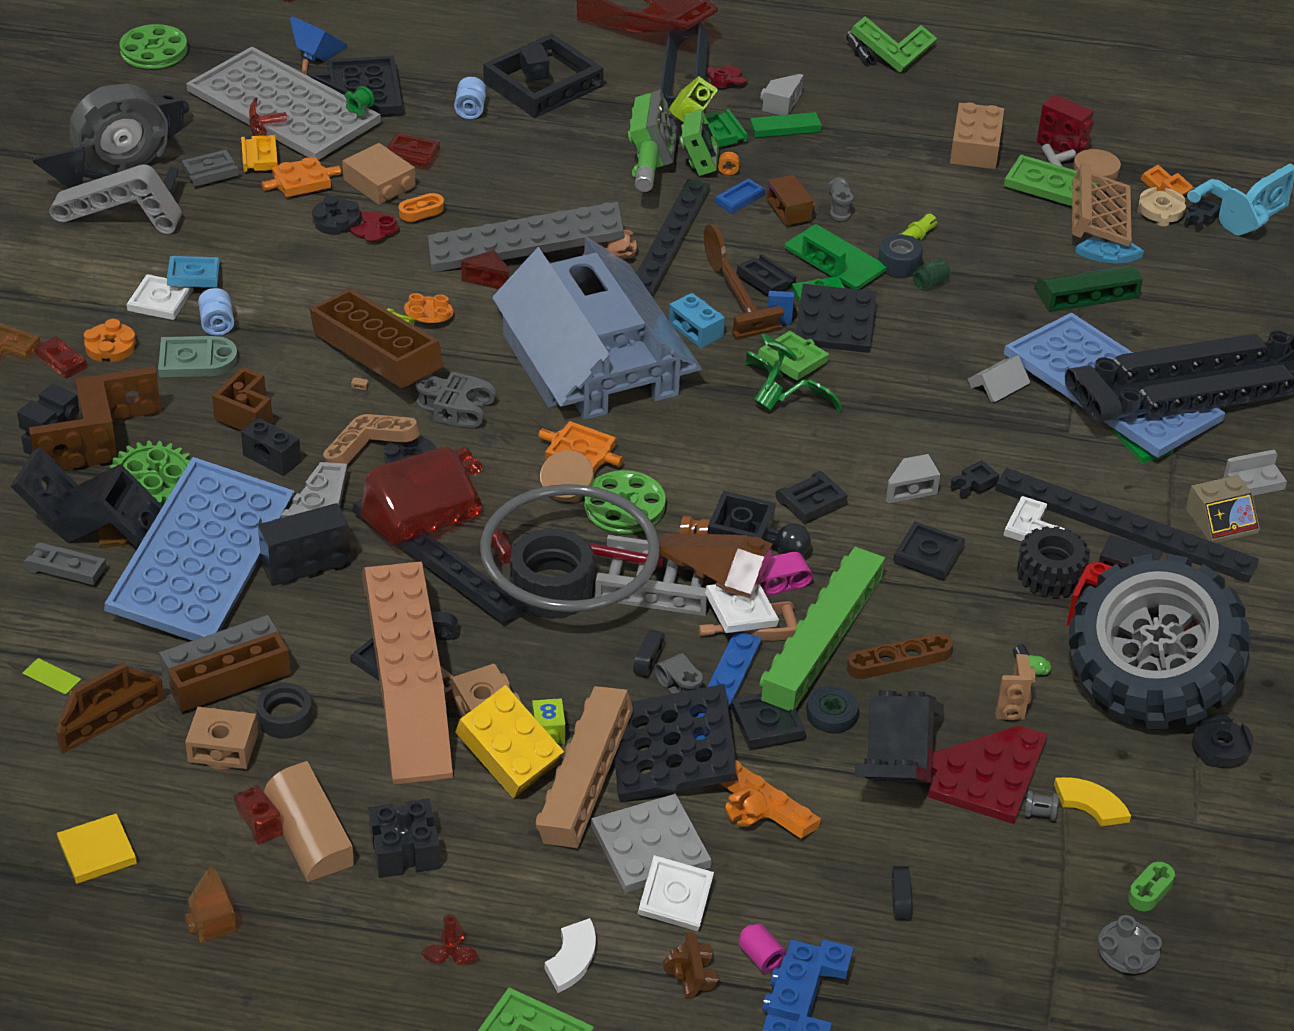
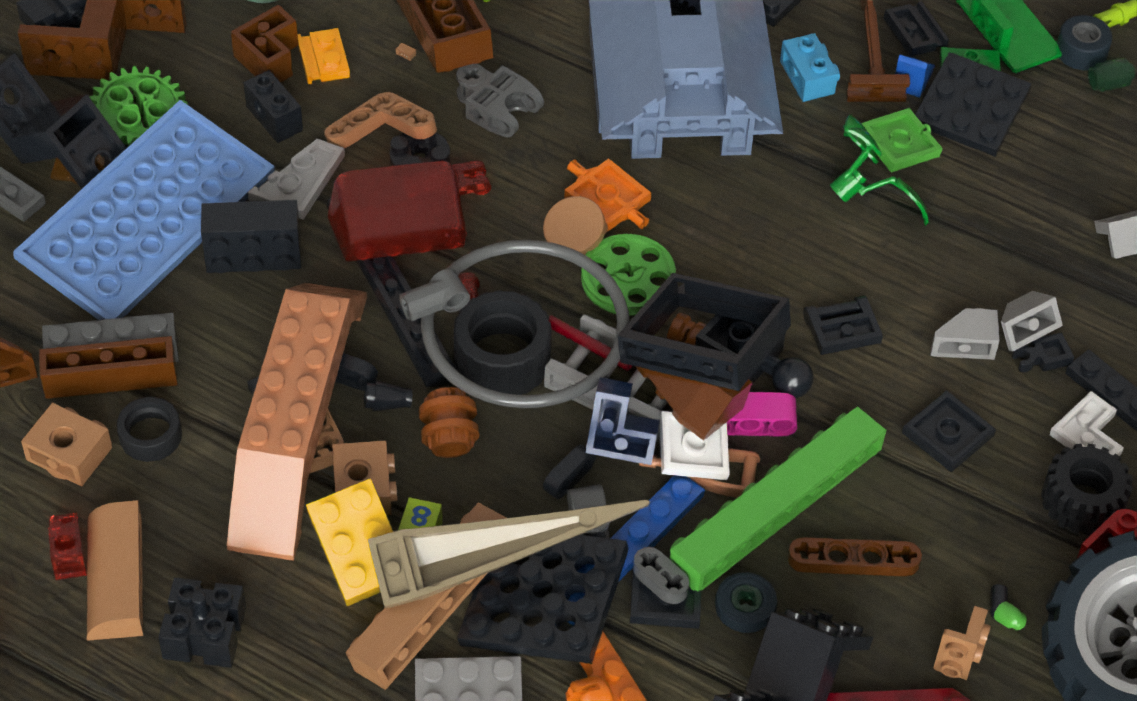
camera: 20 degrees right, 10 degrees up
none -> light orange plate [297,28,350,84]
none -> black cone [364,379,413,412]
none -> dark tan plate [367,500,650,609]
none -> dark grey piece [399,269,470,321]
none -> dark orange piece [419,387,479,458]
none -> dark blue brick [585,377,660,465]
none -> black window [617,273,791,391]
none -> dark grey beam [633,547,689,604]
none -> light grey slope [1001,291,1063,352]

